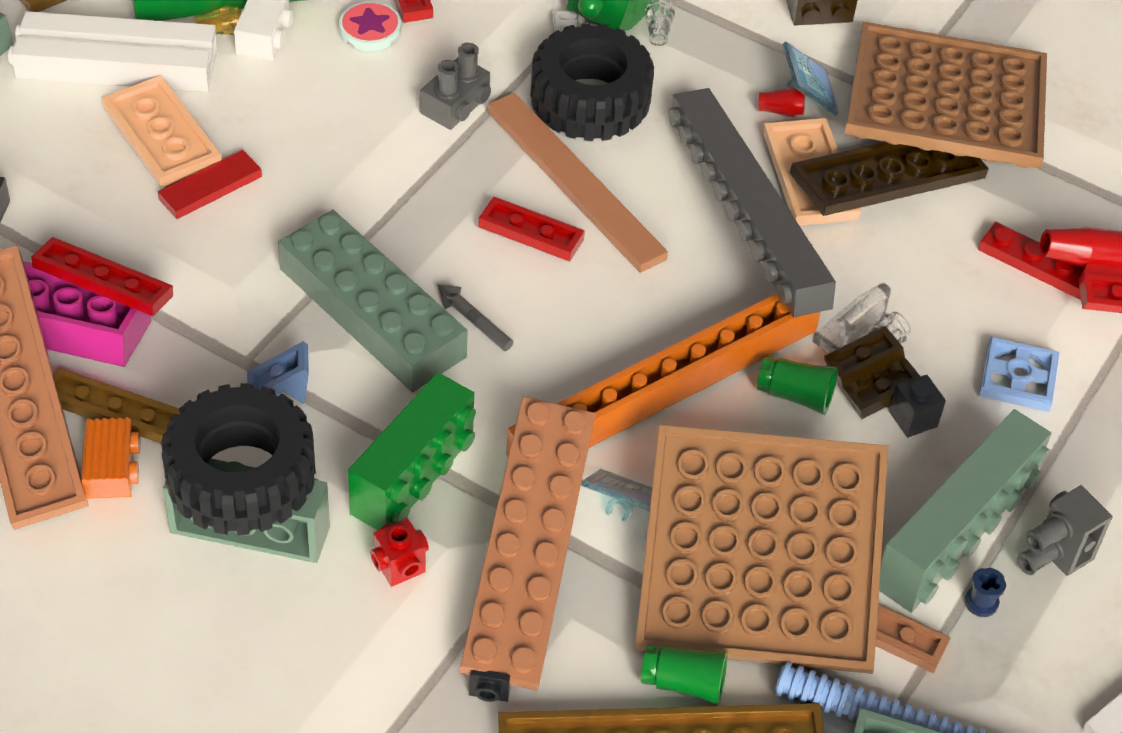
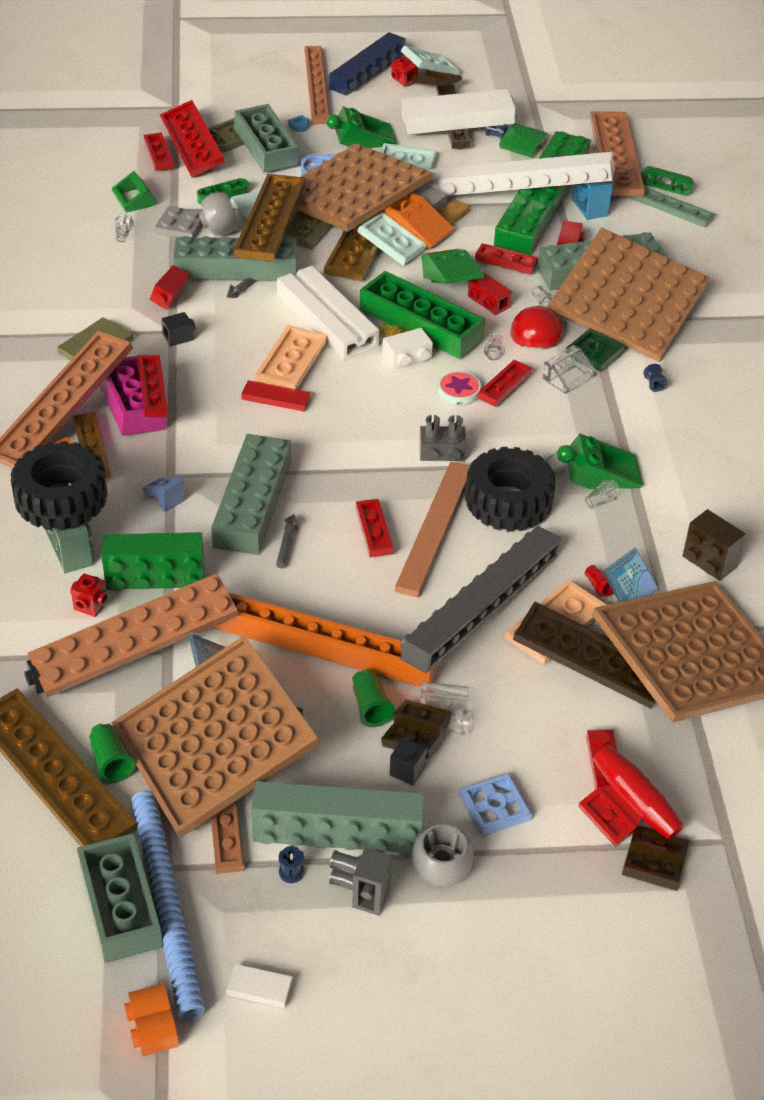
camera: 55 degrees right, 5 degrees down
none -> light grey wheel [412,824,474,887]

